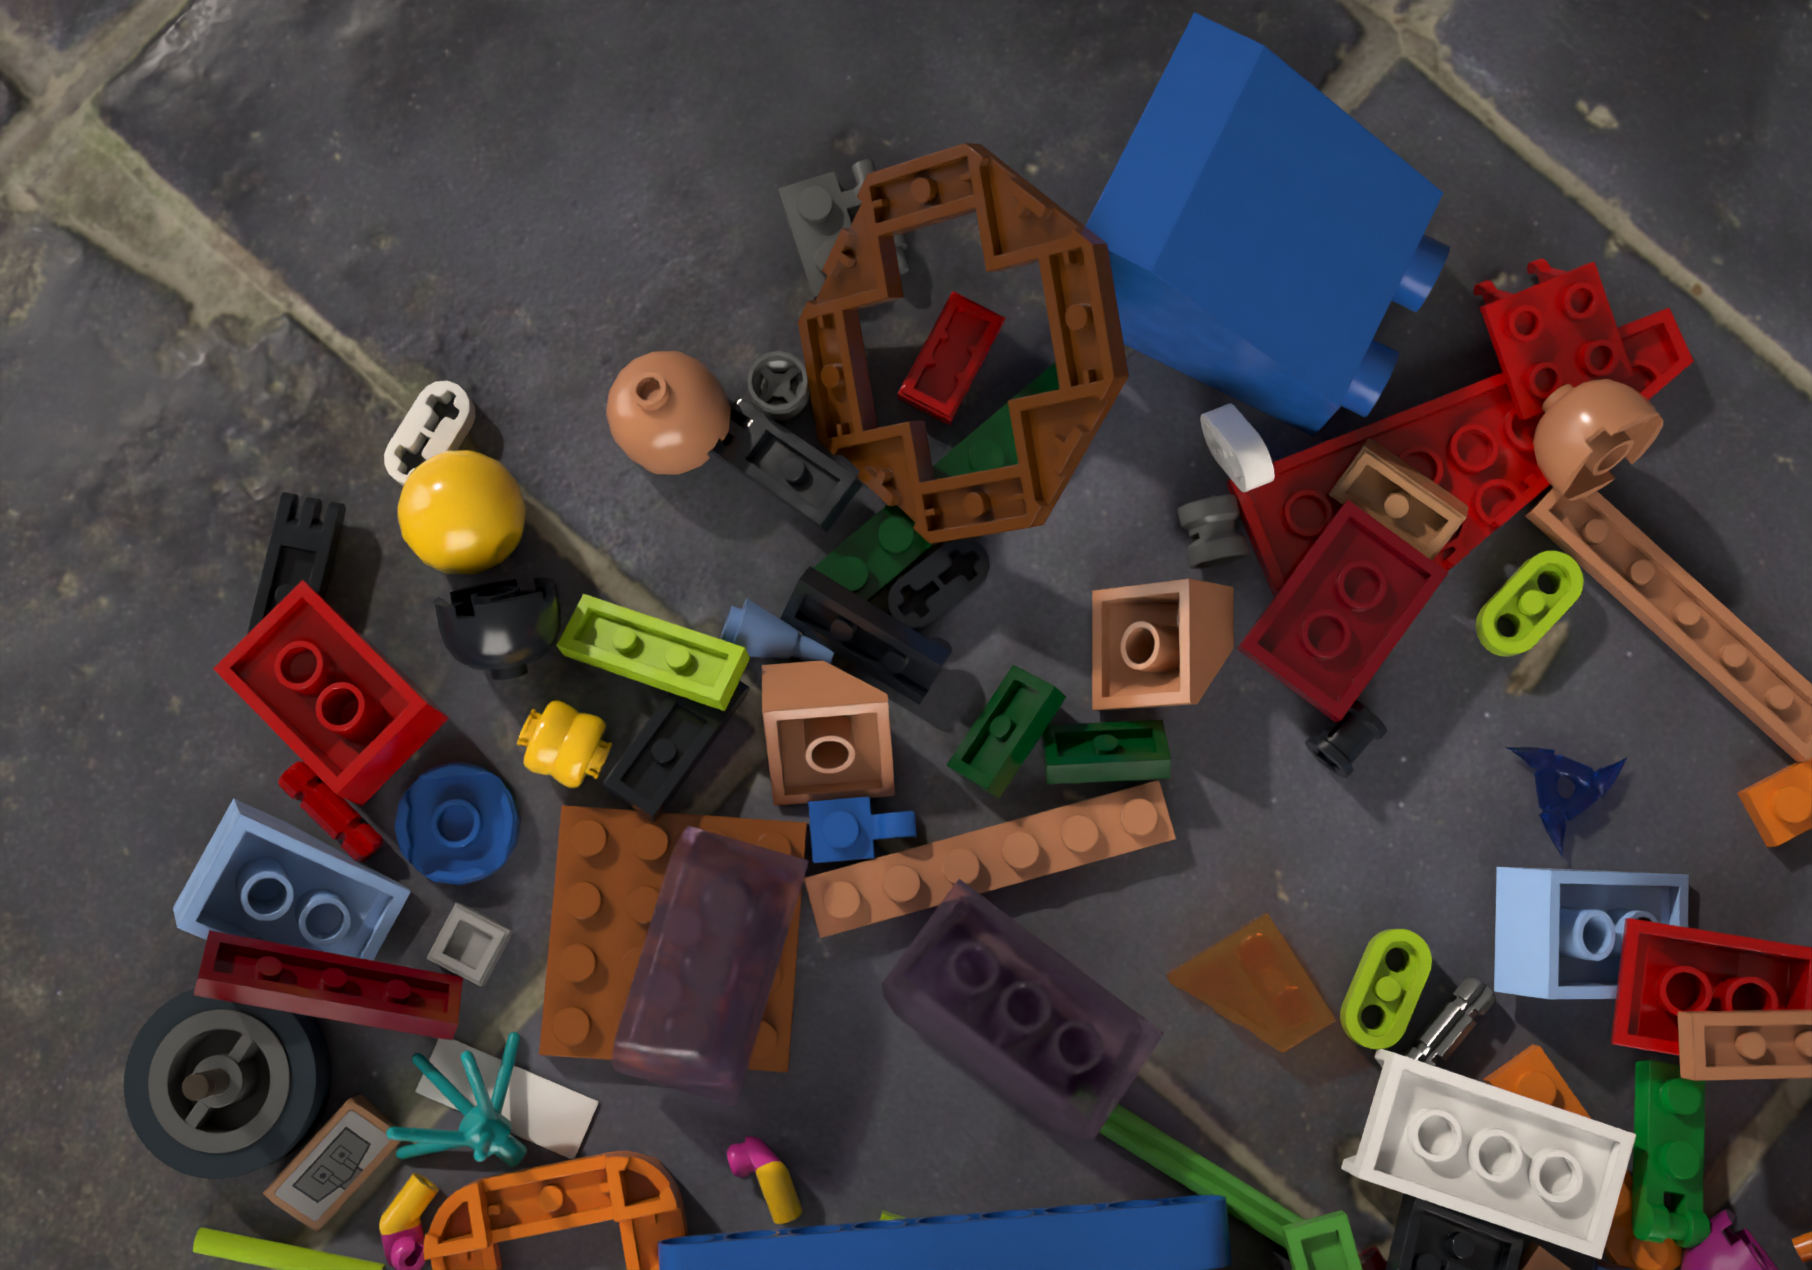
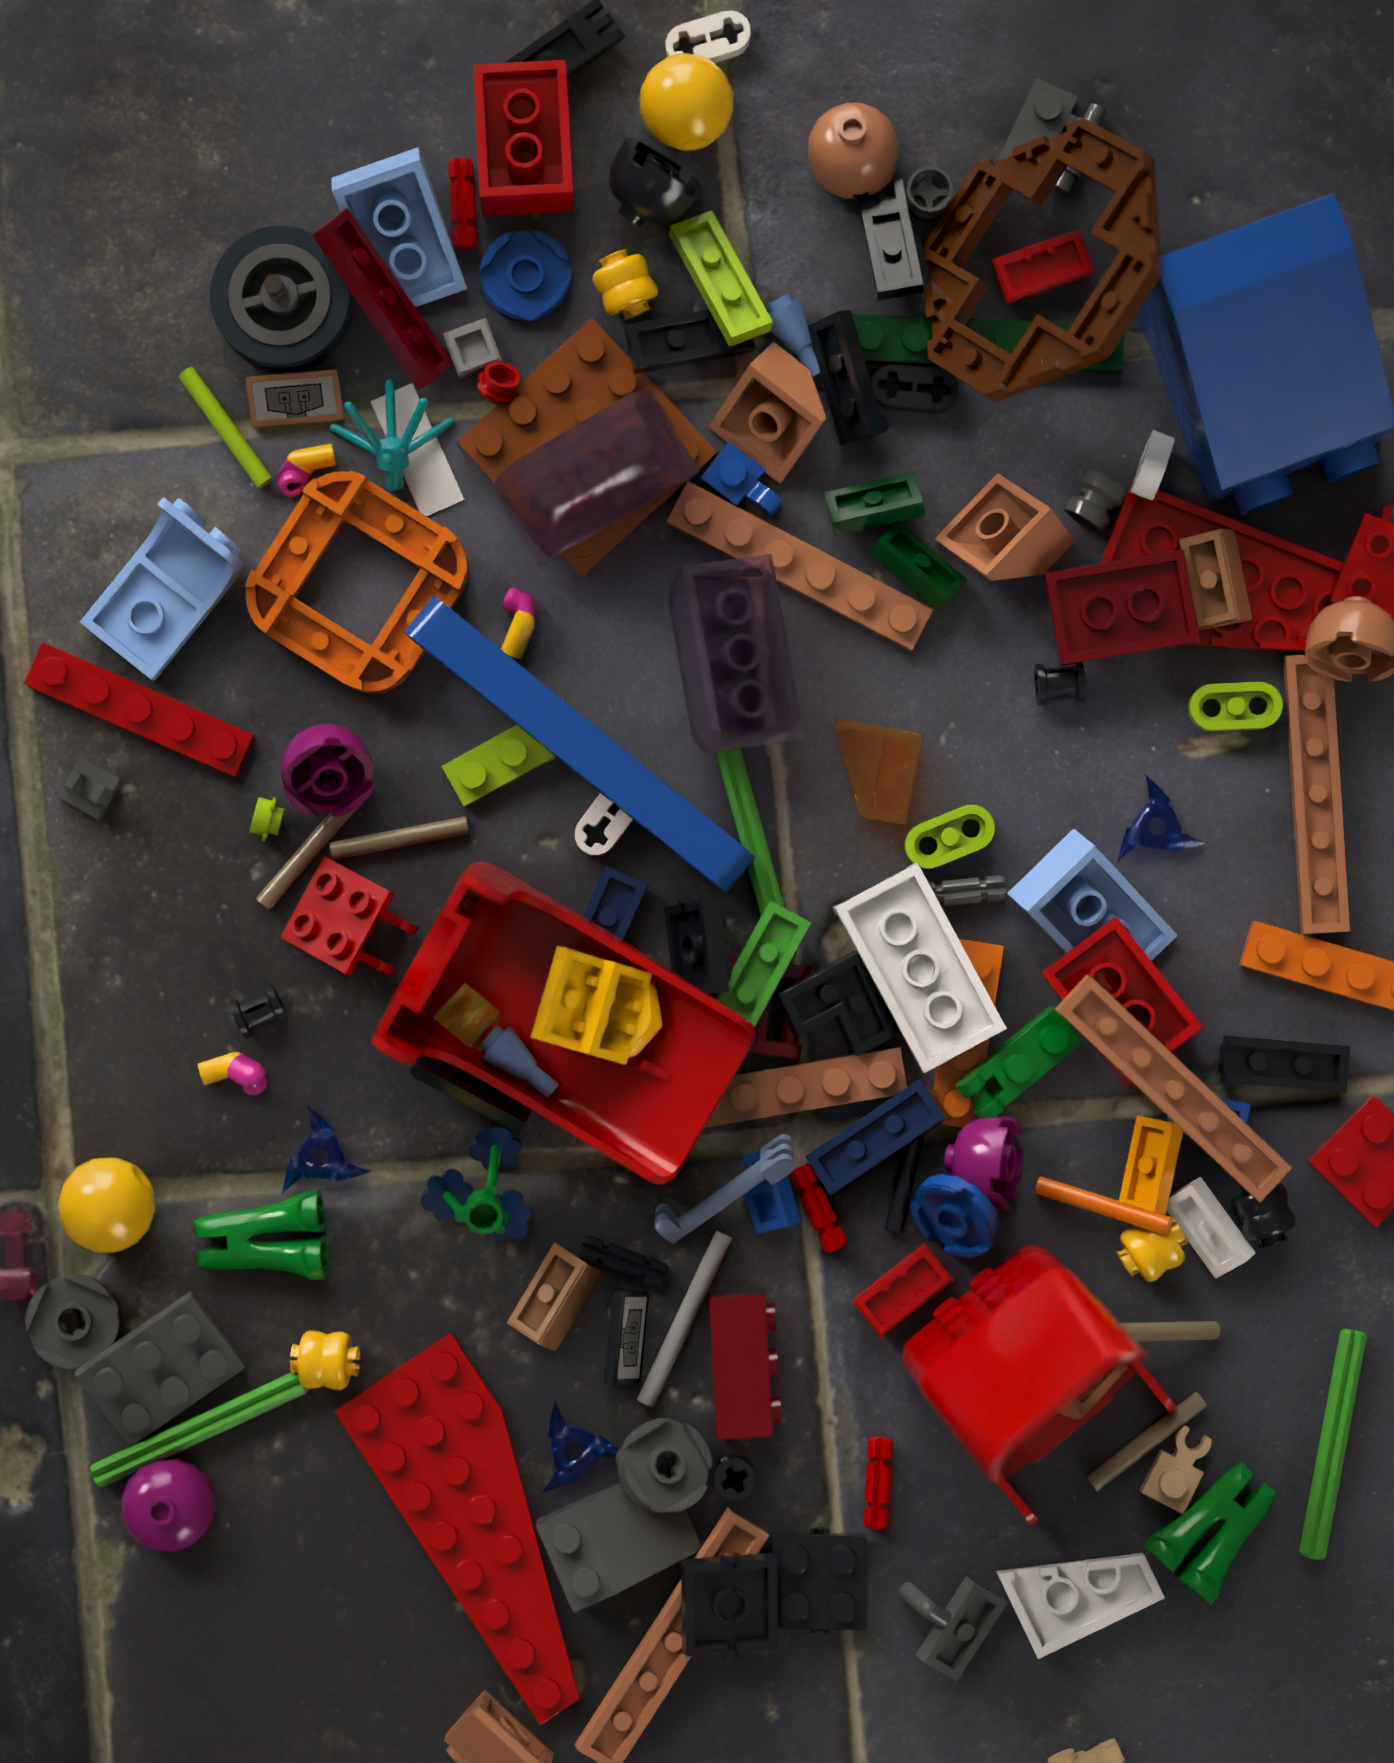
camera: 50 degrees right, 5 degrees up
none -> red plate [477,362,520,404]

